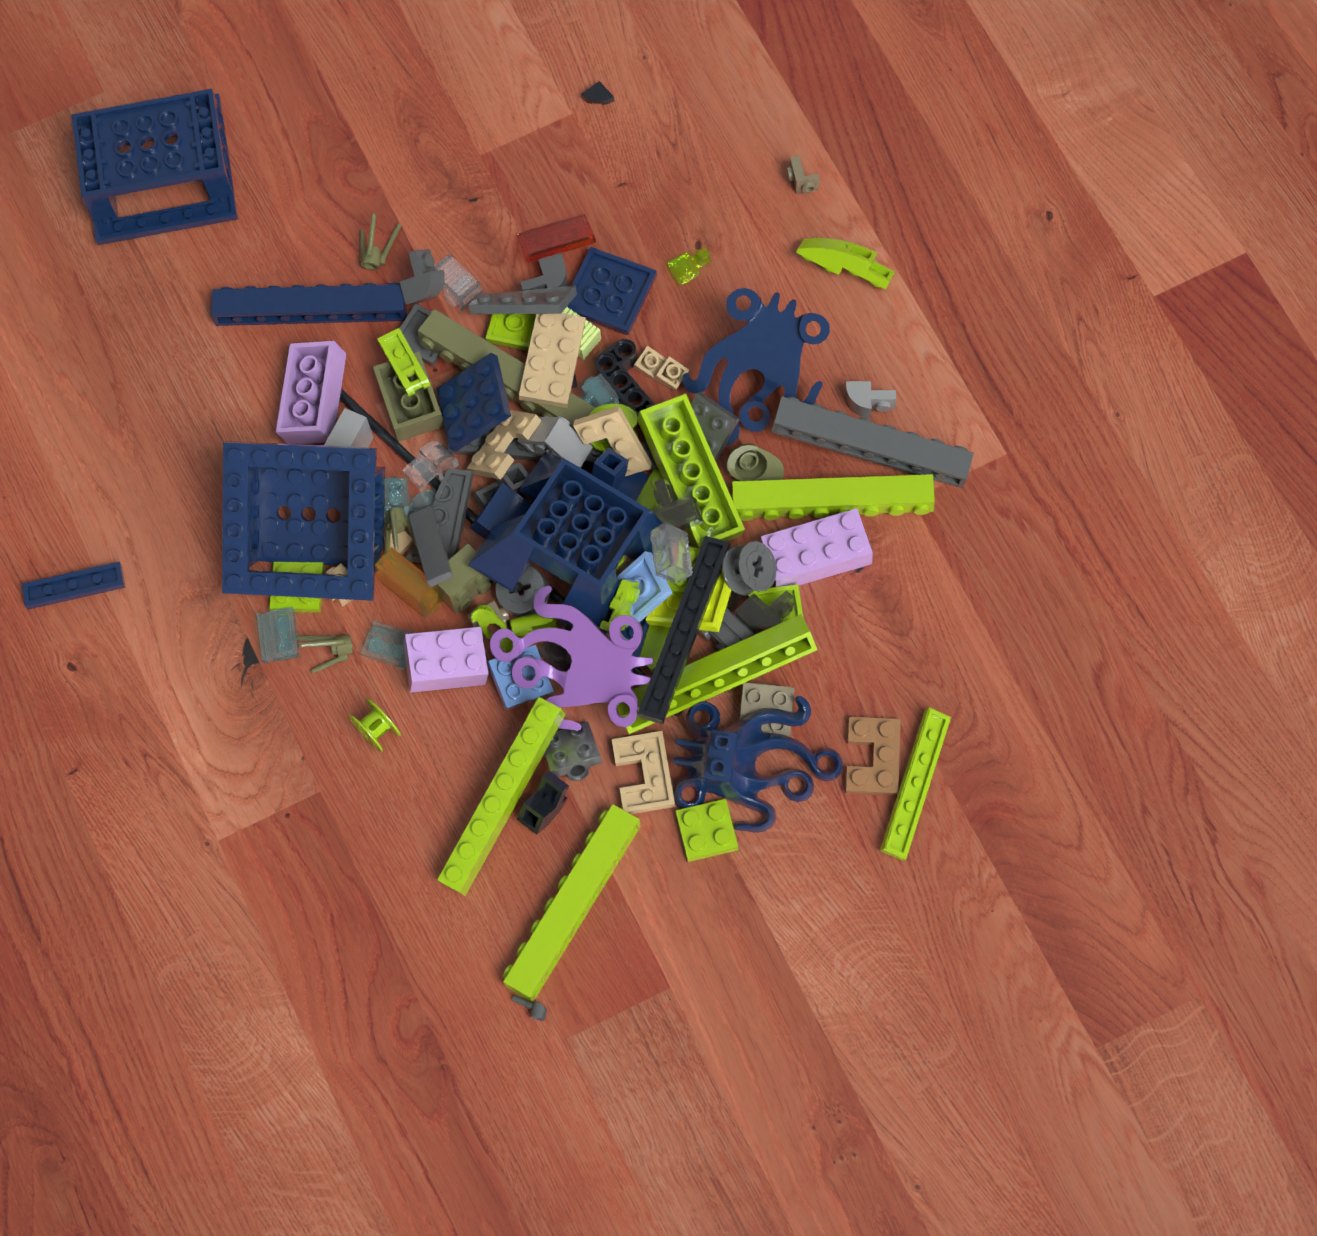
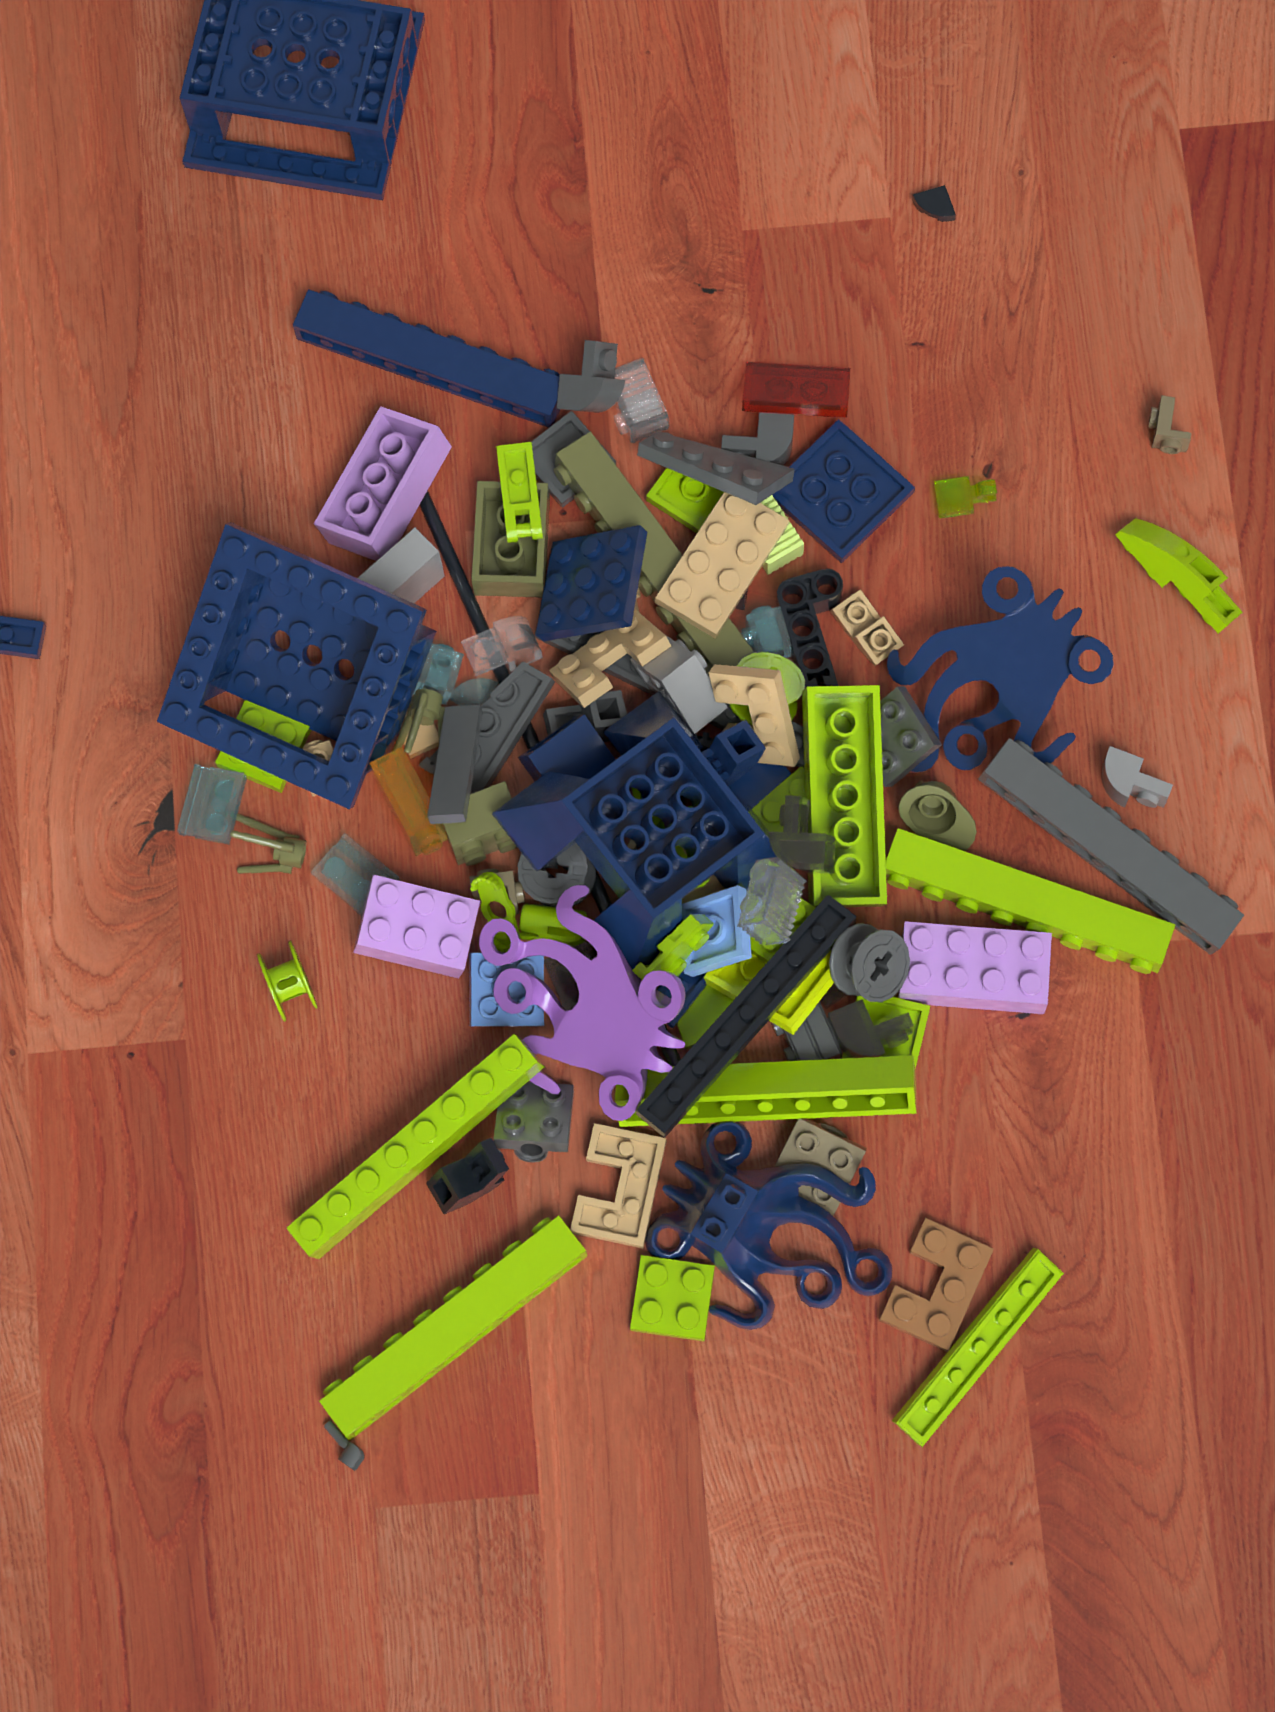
camera: 20 degrees right, 5 degrees up
olive plant [359,213,402,270] -> none

